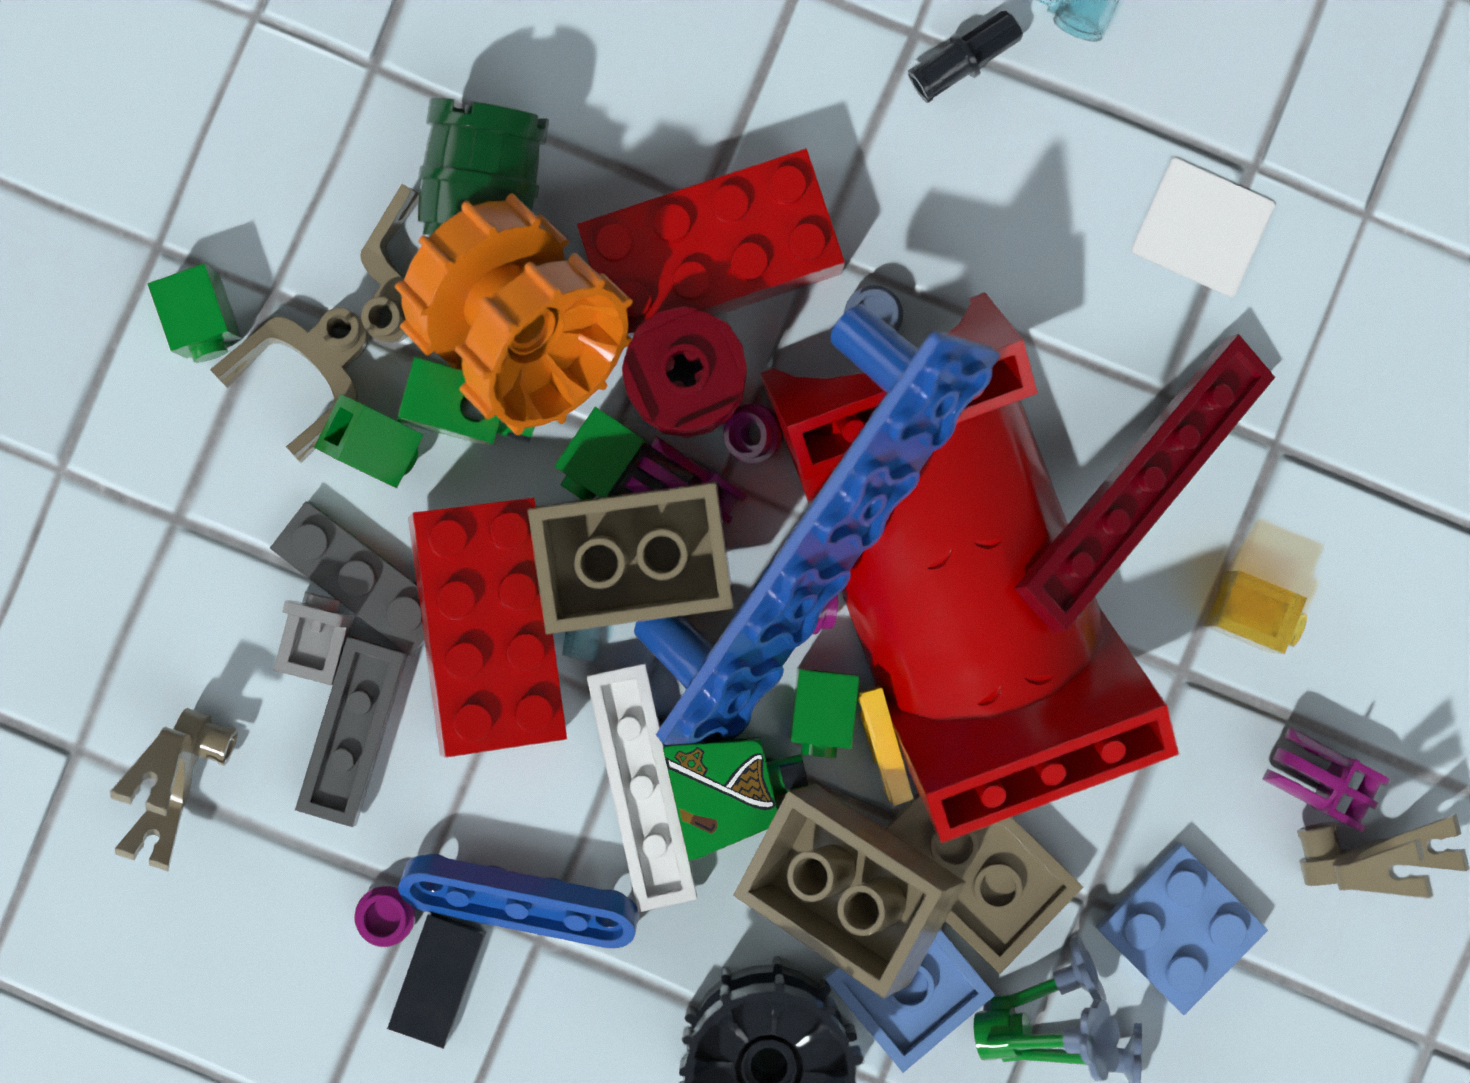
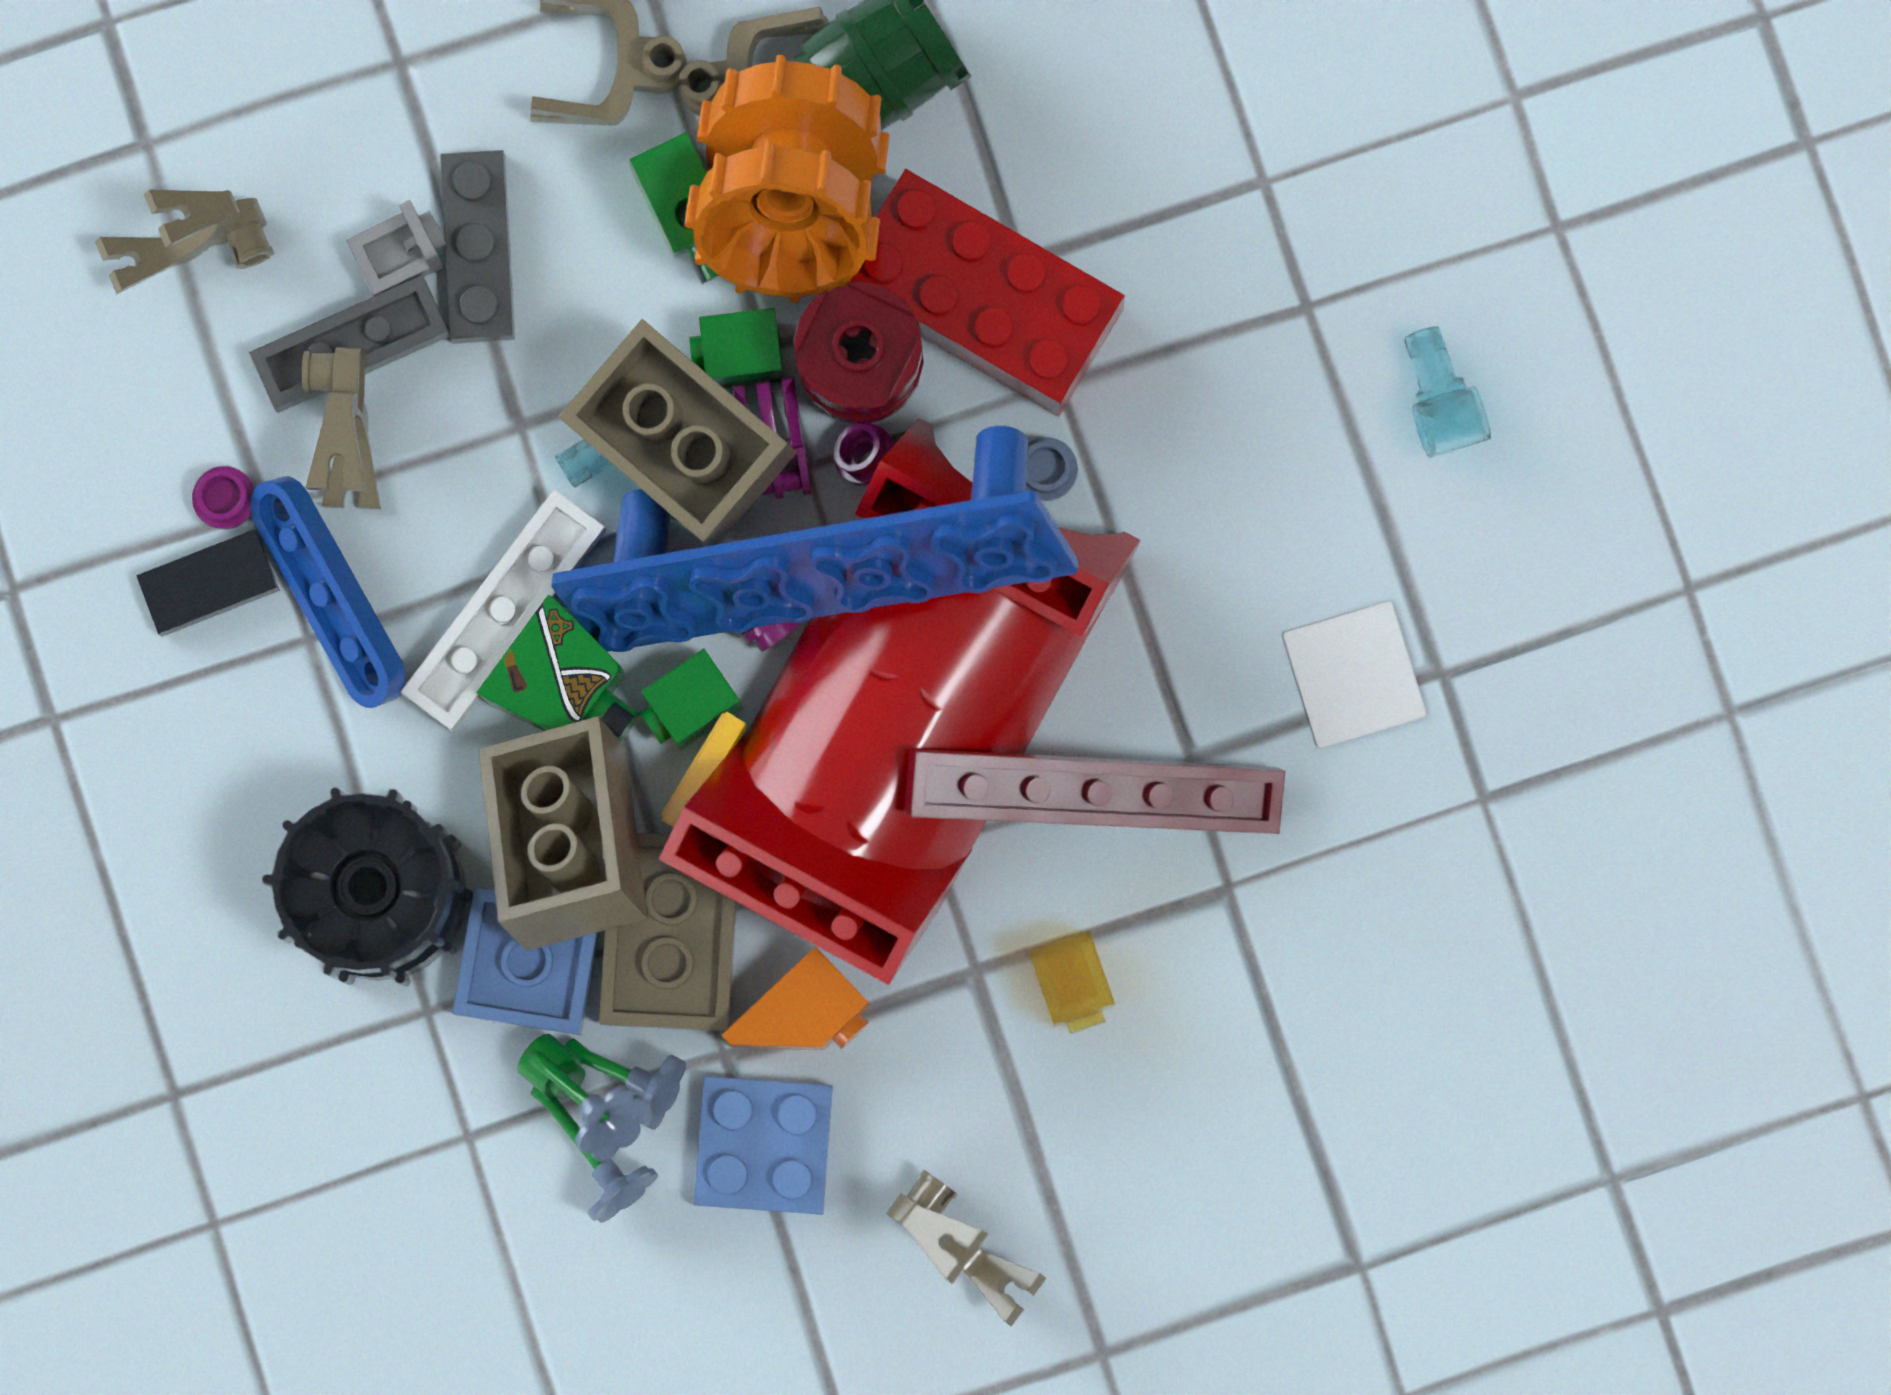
camera: 55 degrees right, 5 degrees down
green brick [314,394,423,488] -> none
red brick [408,497,567,758] -> none
black axle [908,11,1023,103] -> none
magenta arm [1262,727,1390,833] -> none
none -> dark tan piece [302,347,381,509]
none -> orange slope [721,946,870,1050]

